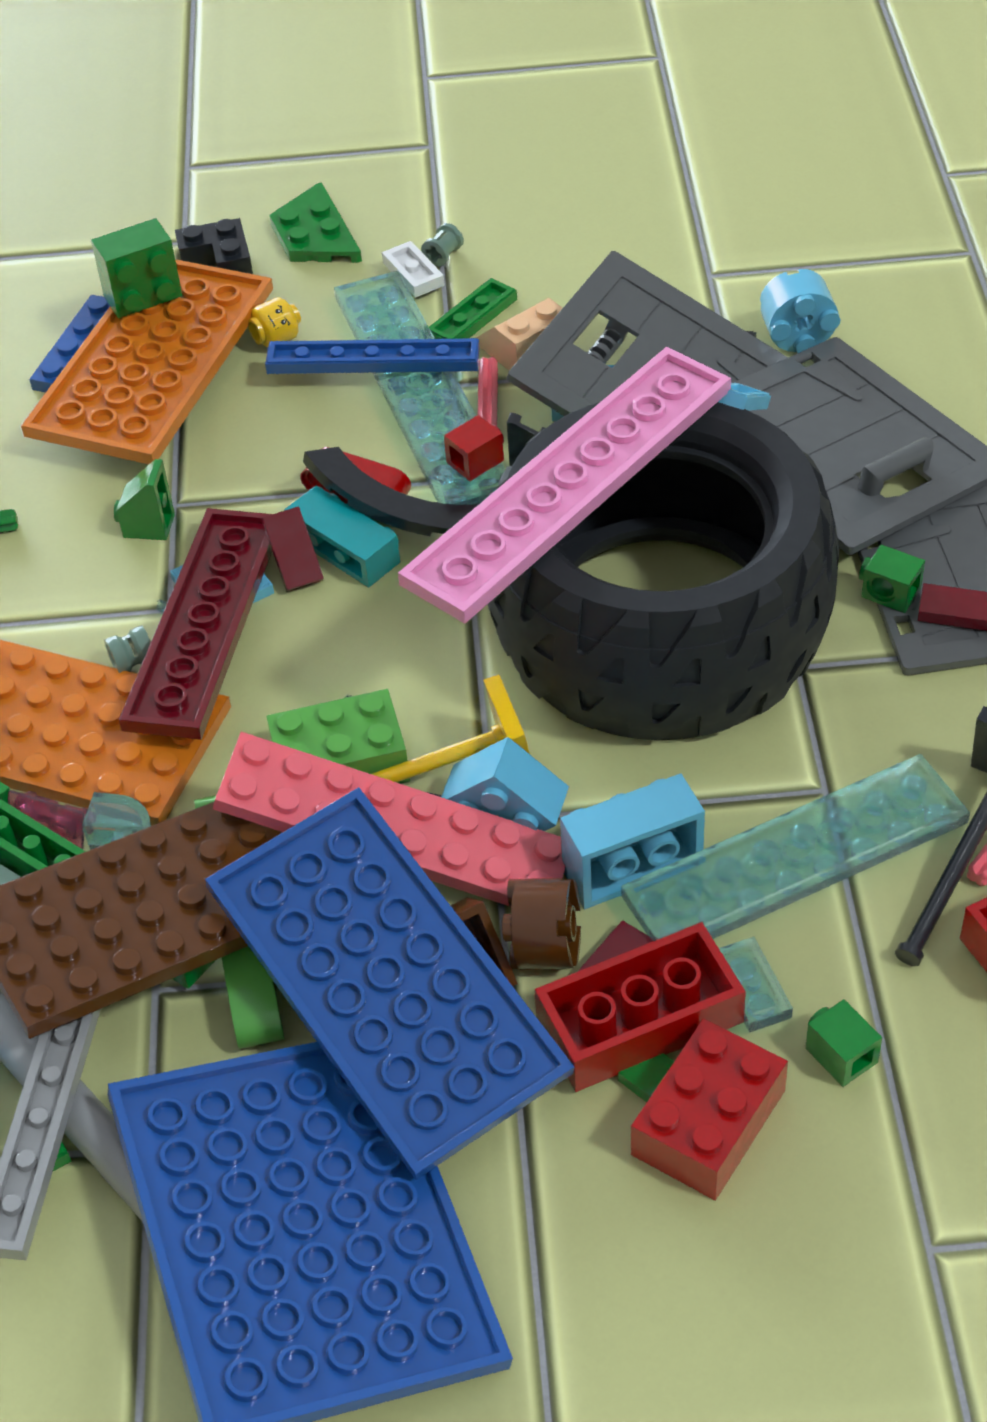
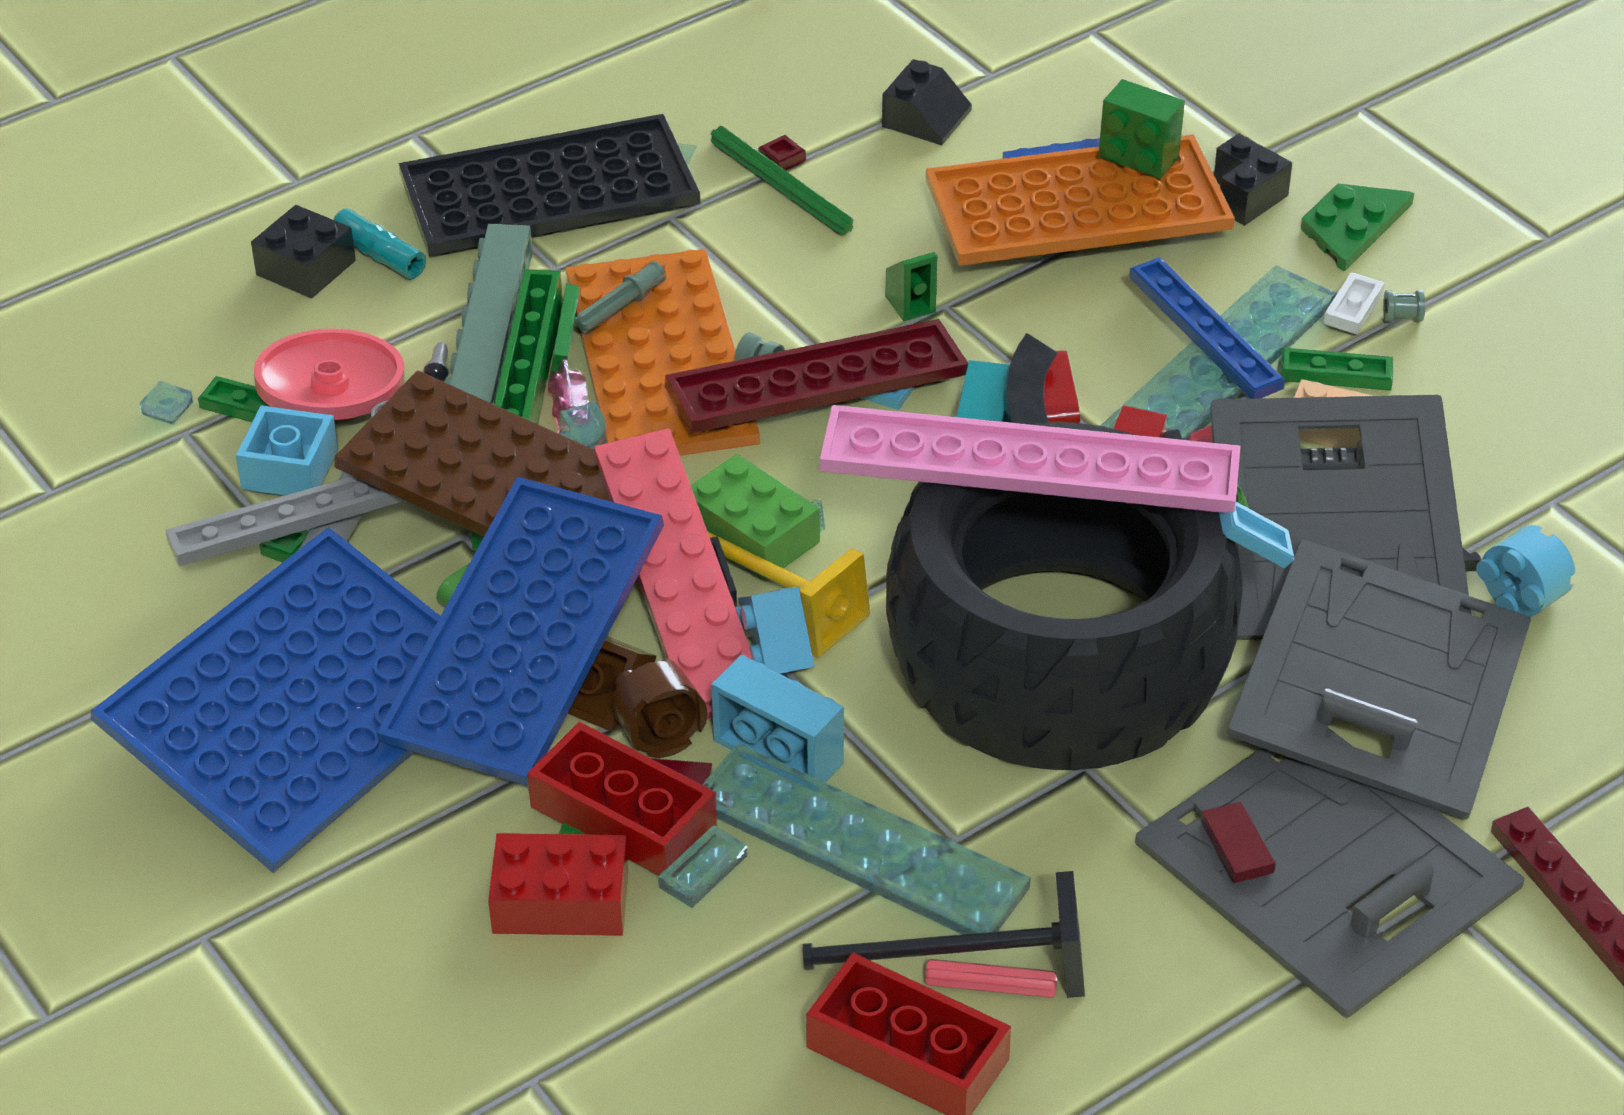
camera: 55 degrees right, 5 degrees down
yellow head [248,297,301,348] -> none
dark red tile [261,506,324,592] -> none
green brick [805,999,882,1087] -> none
green brick [859,544,925,613] -> none

